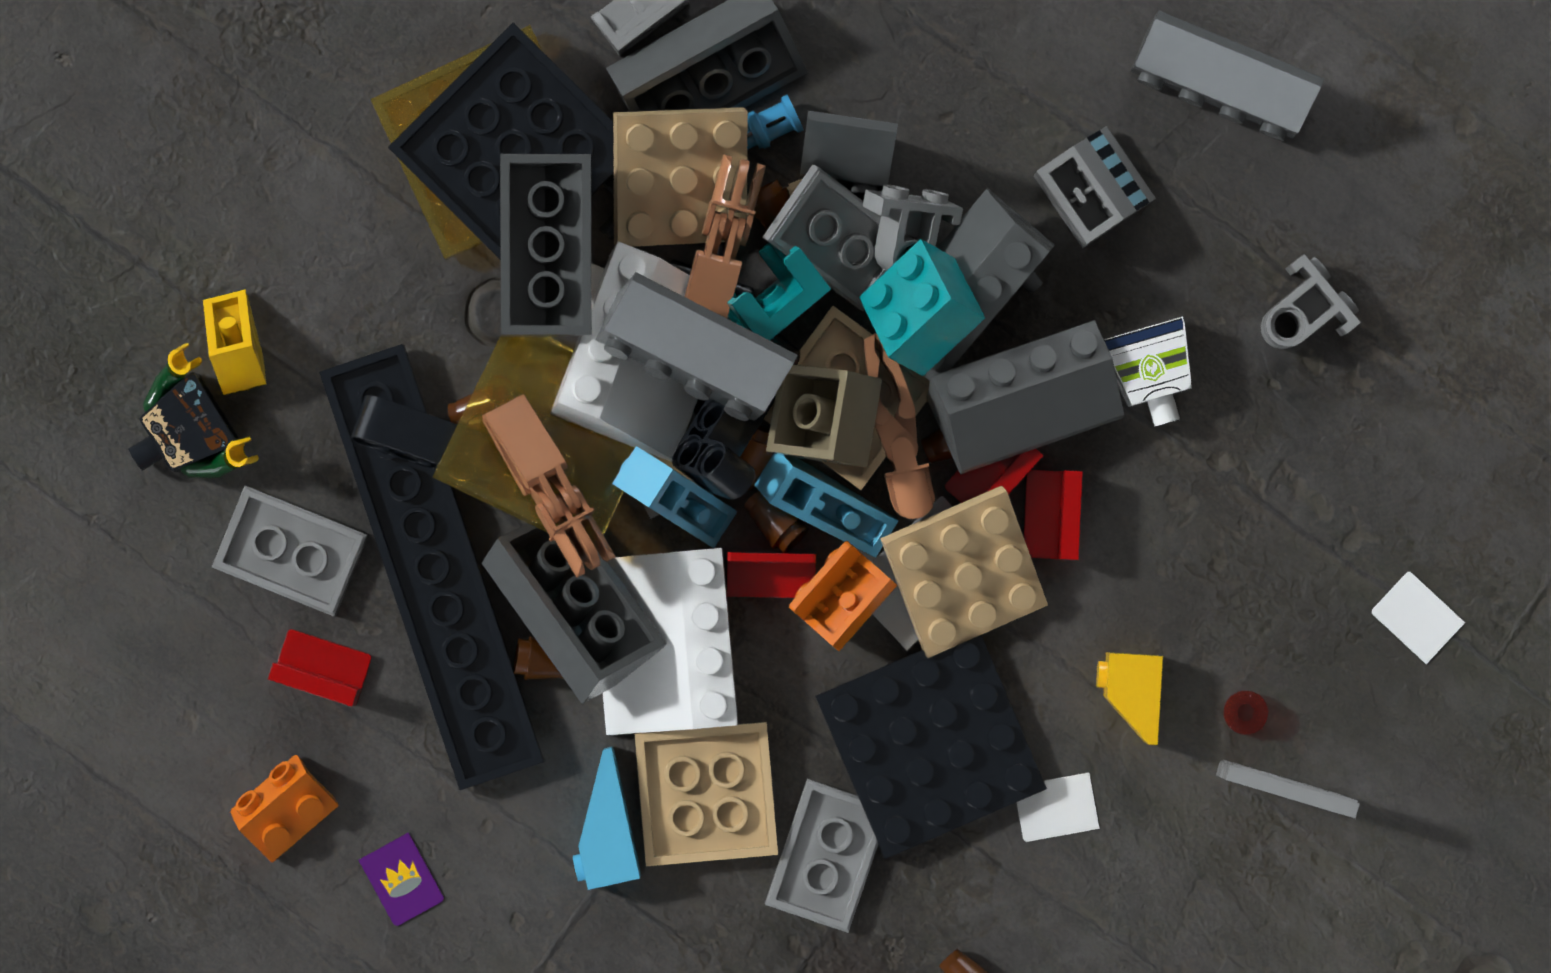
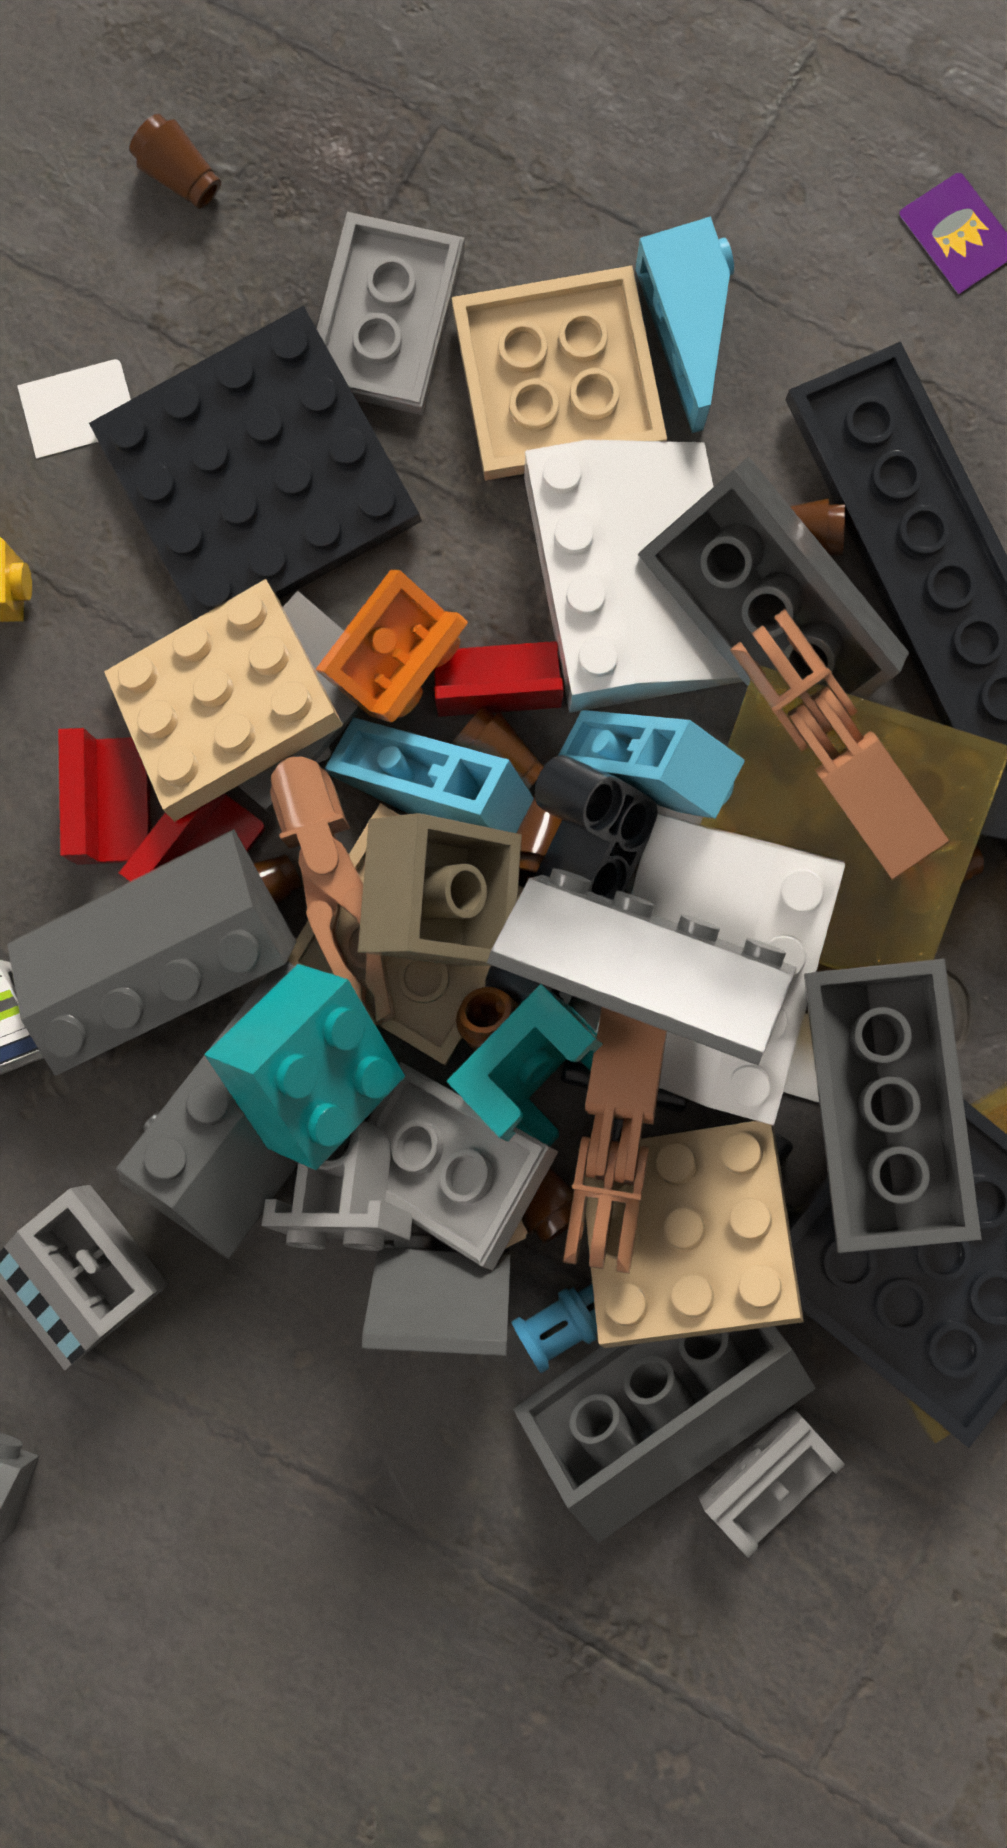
camera: 175 degrees right, 5 degrees down
none -> reddish brown cone [456,987,519,1051]

